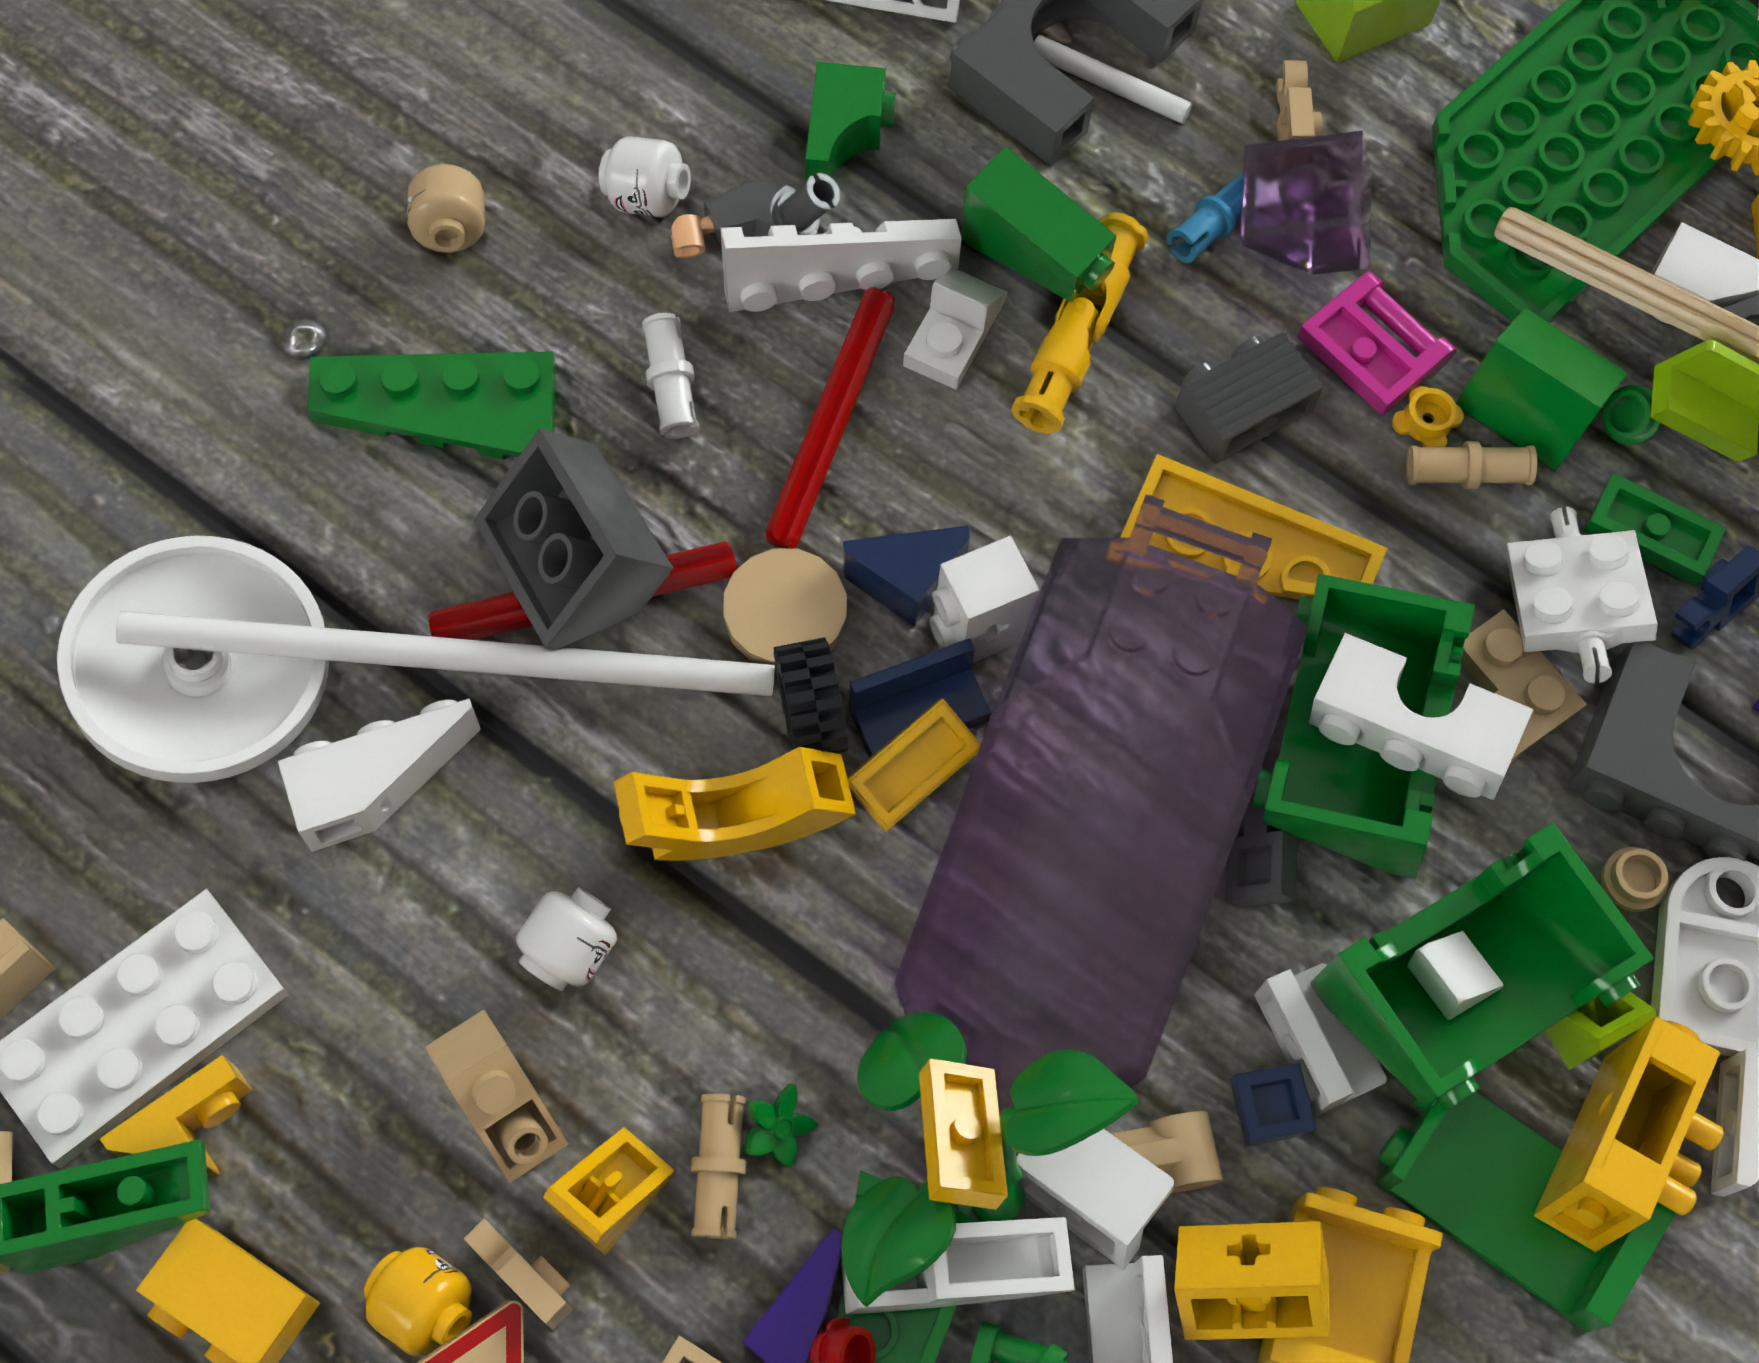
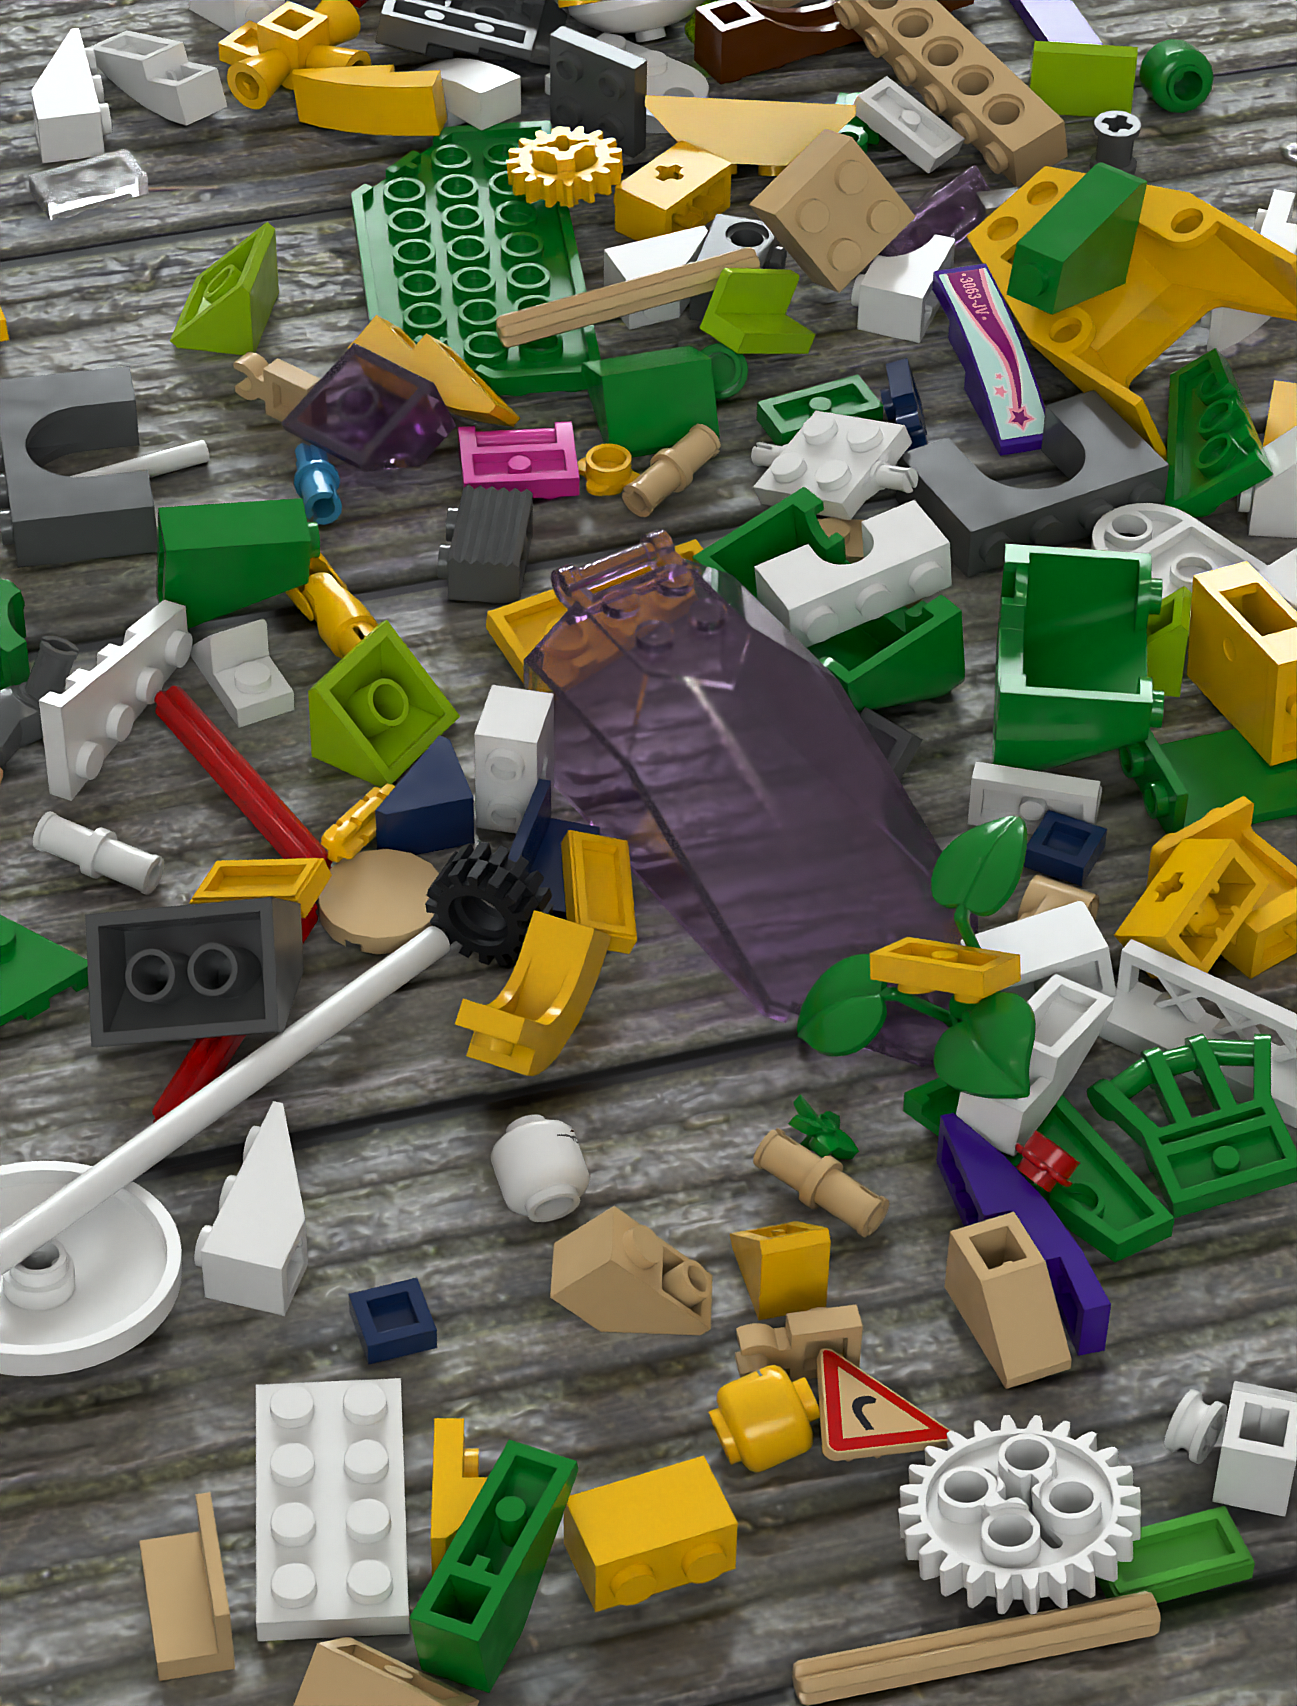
camera: 50 degrees left, 25 degrees down
white slope [1407,931,1504,1021] -> none
none -> yellow tile [189,858,332,918]
none -> lime slope [308,620,460,788]
none -> yellow axle [321,783,395,863]
none -> yellow slope [347,315,521,427]
none -> dark blue plate [348,1277,437,1365]

